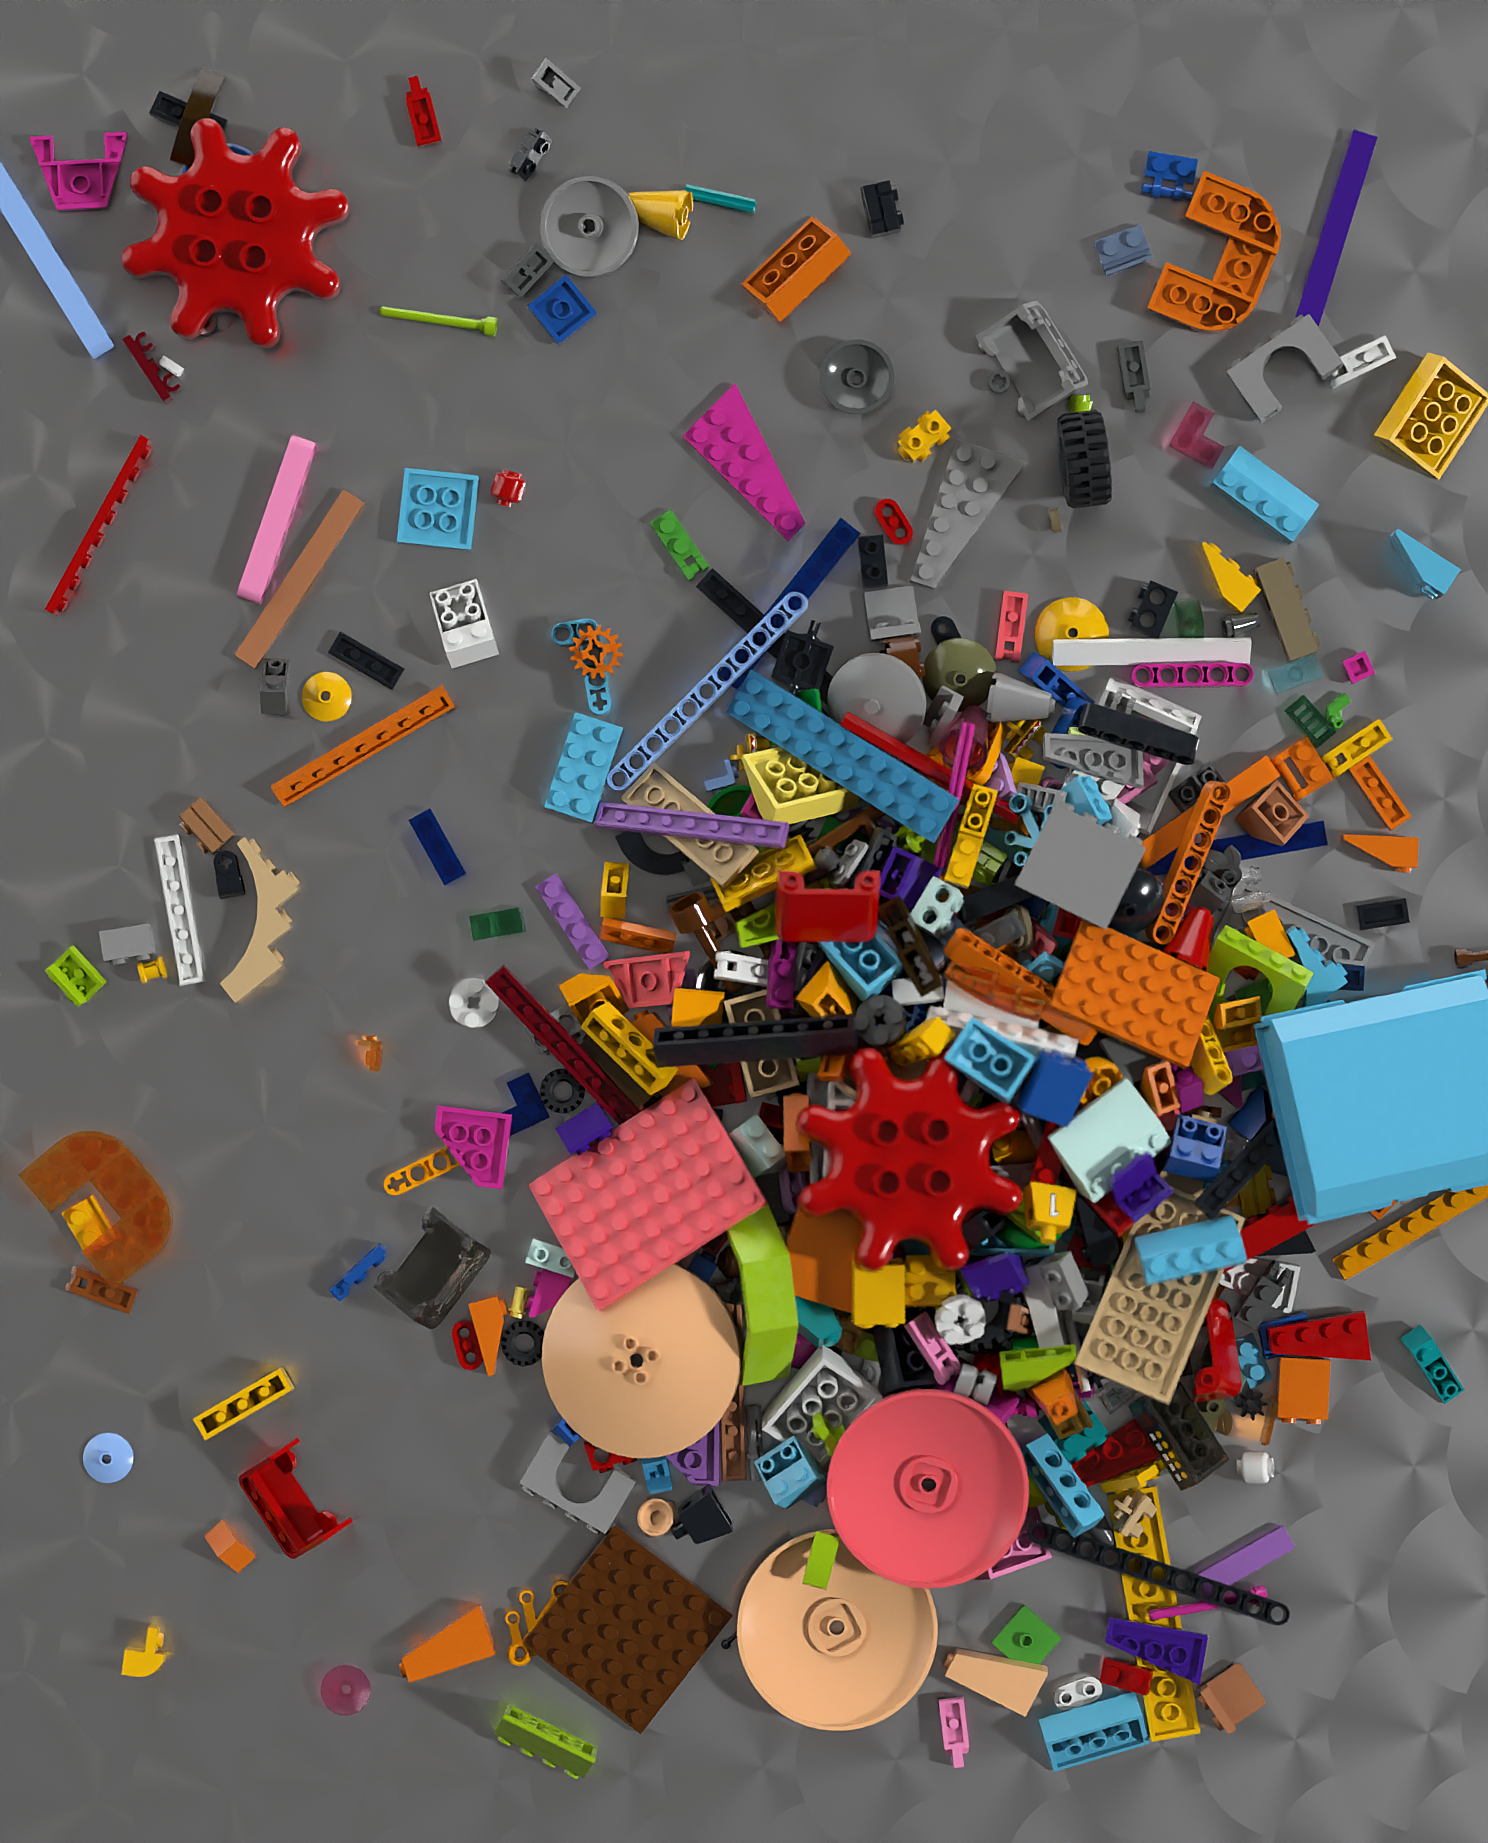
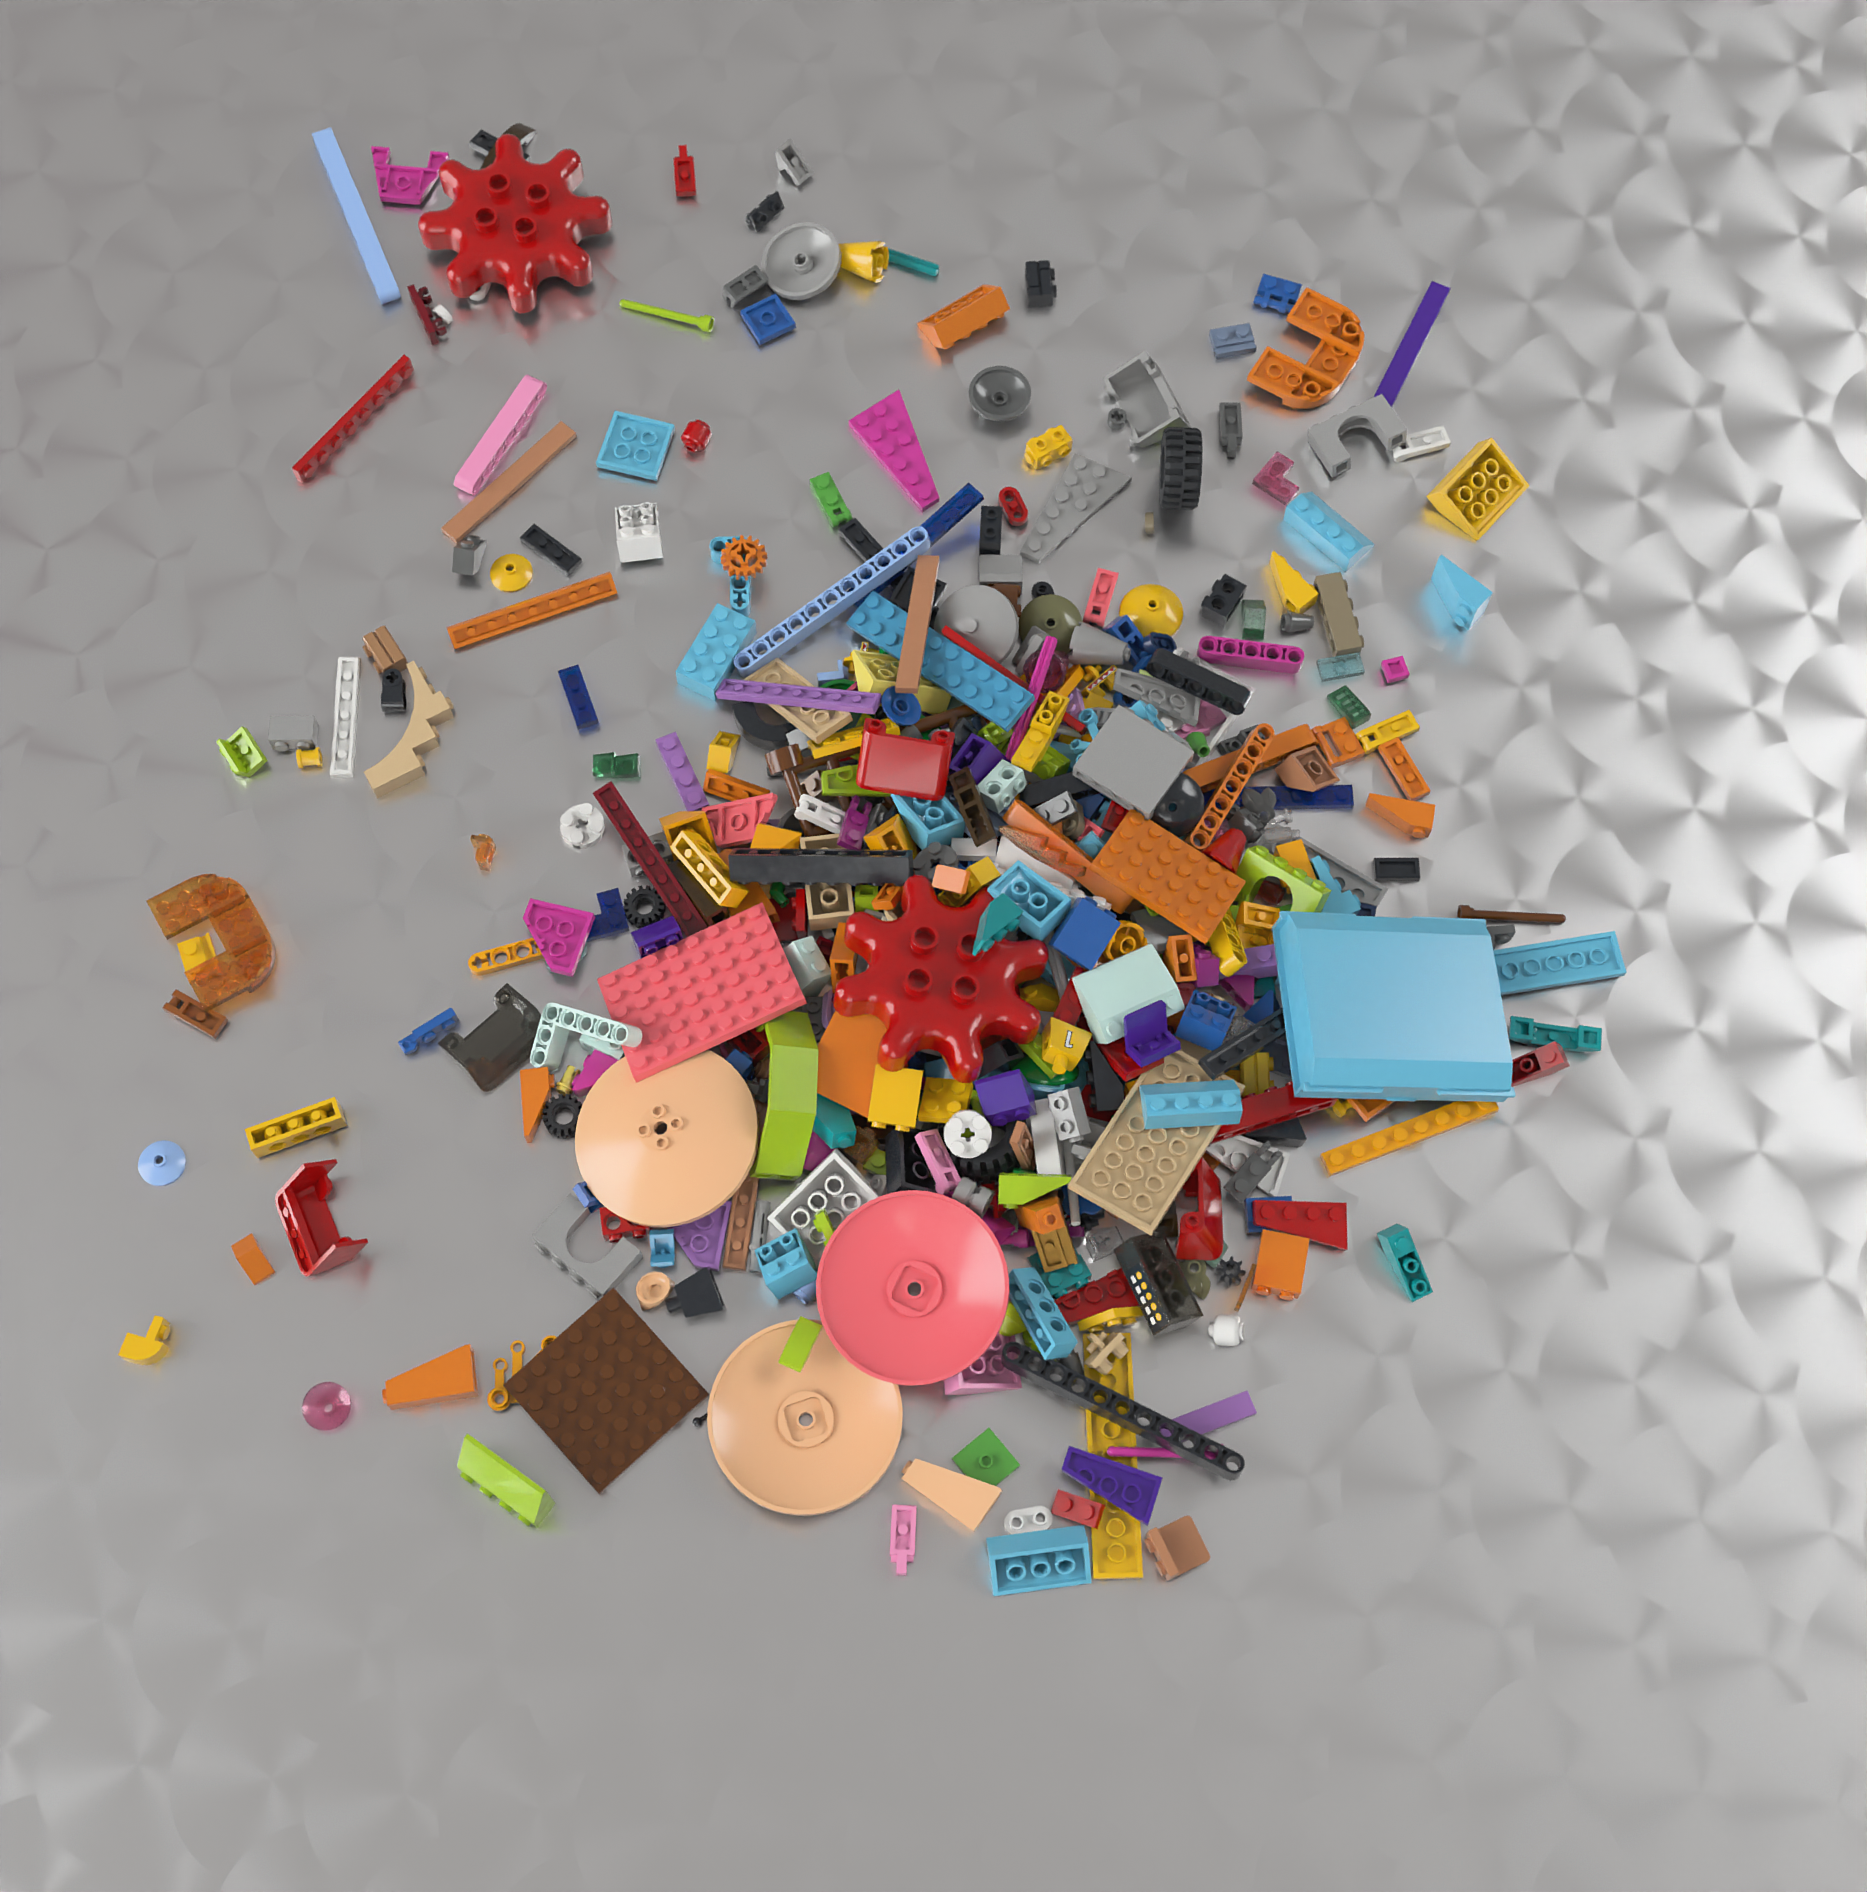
camera: 10 degrees right, 20 degrees down
red plate [452,1320,483,1370] -> none
white tile [1052,638,1252,666] -> none
medium azure plate [1235,1333,1273,1389] -> none
bright green arm [1326,692,1351,729] -> none
none -> light aqua beam [530,1002,642,1070]
none -> blue dish [881,686,921,726]
none -> nougat tile [895,555,940,694]
none -> slope [932,865,971,894]
none -> teal slope [972,893,1024,956]
none -> dark blue plate [1143,632,1177,655]
none -> bright green cone [1186,732,1210,757]

